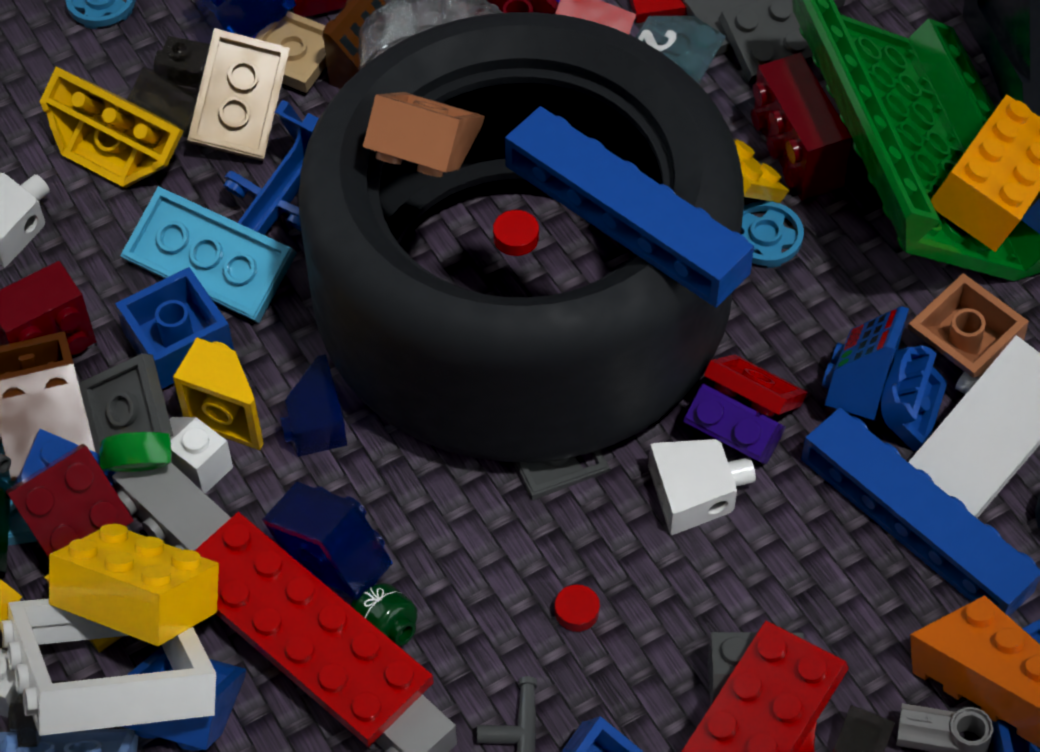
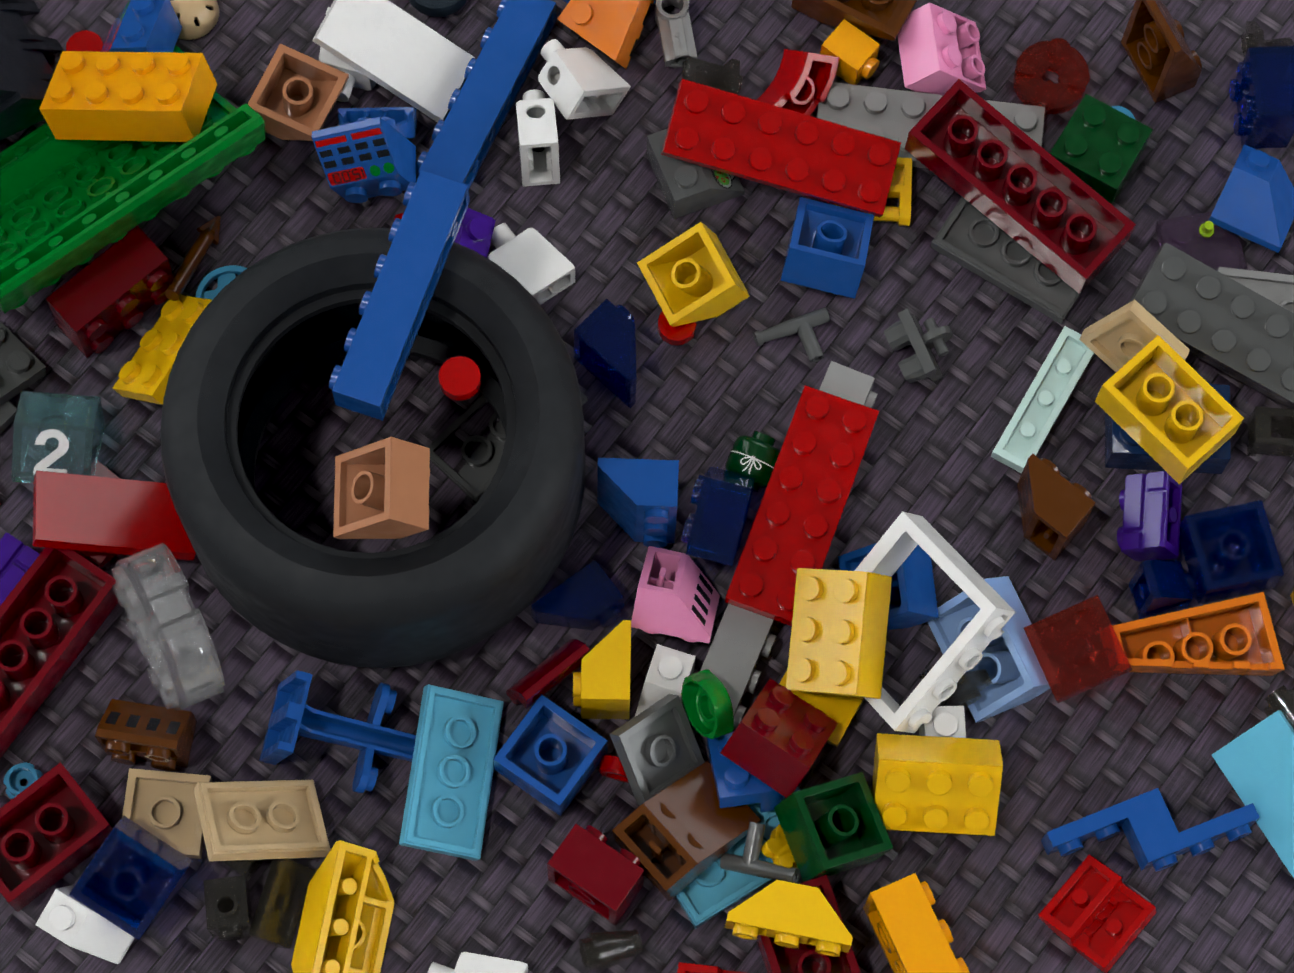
camera: 115 degrees left, 15 degrees up
none -> reddish brown piece [165,215,221,301]
none -> dark red slope [506,639,590,709]
none -> white torso [516,89,560,187]
none -> white torso [538,39,631,120]
none -> clear blue slope [574,299,636,408]
none -> blue slope [597,458,679,548]
none -> bright pink slope [631,546,720,644]
none -> yellow slope [637,222,750,327]

